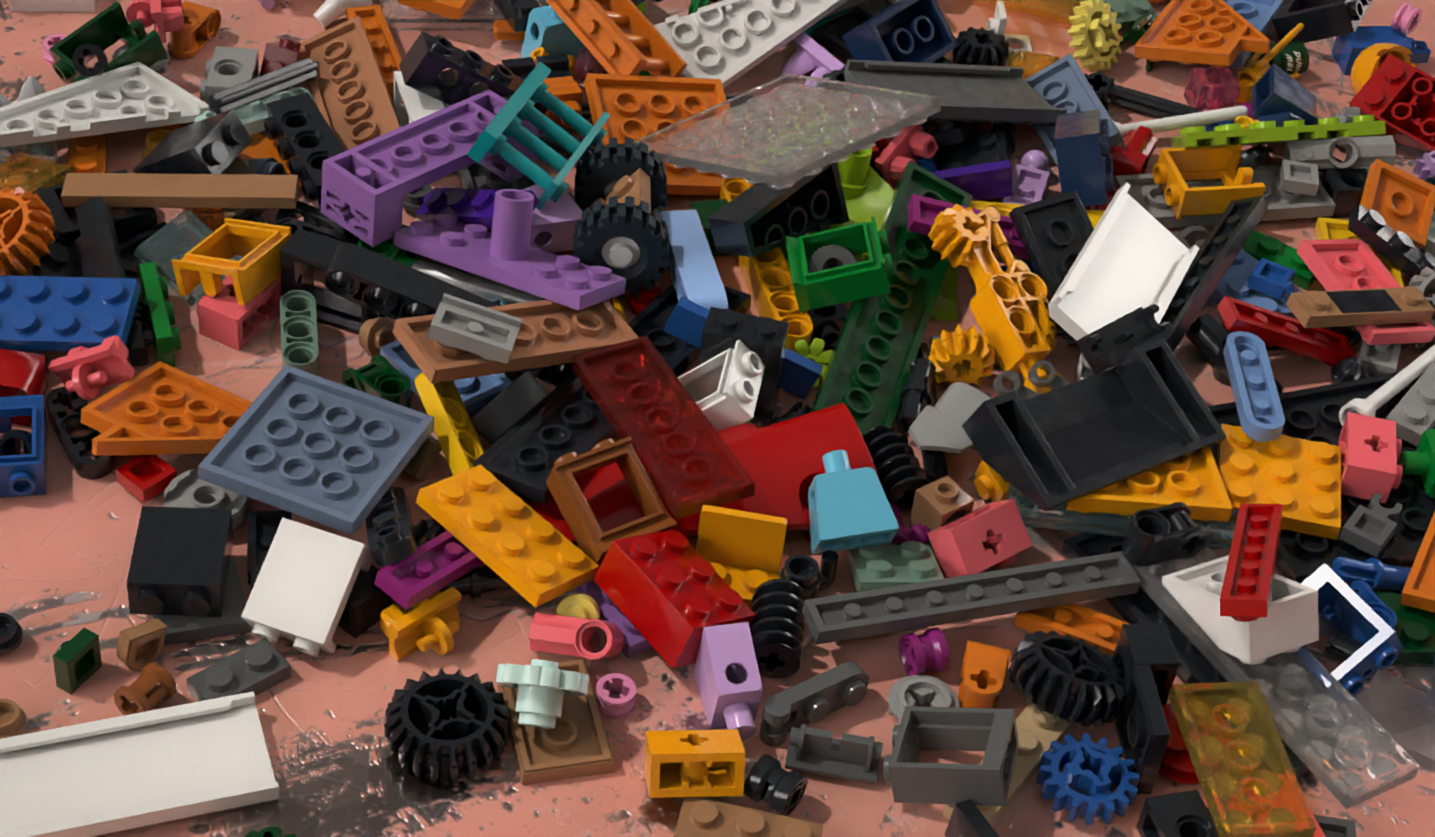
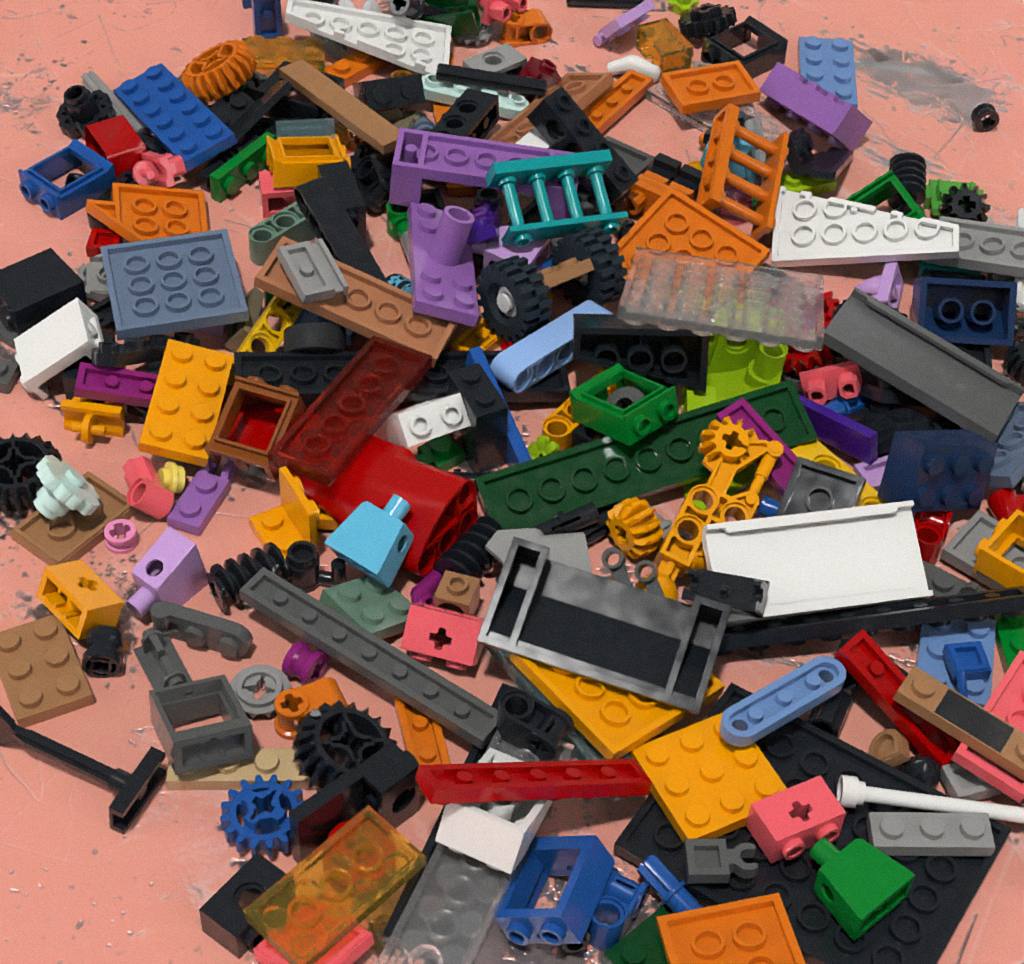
camera: 55 degrees right, 5 degrees up
red brick [593,528,755,669] -> none
none -> medium nougat tile [869,729,910,767]

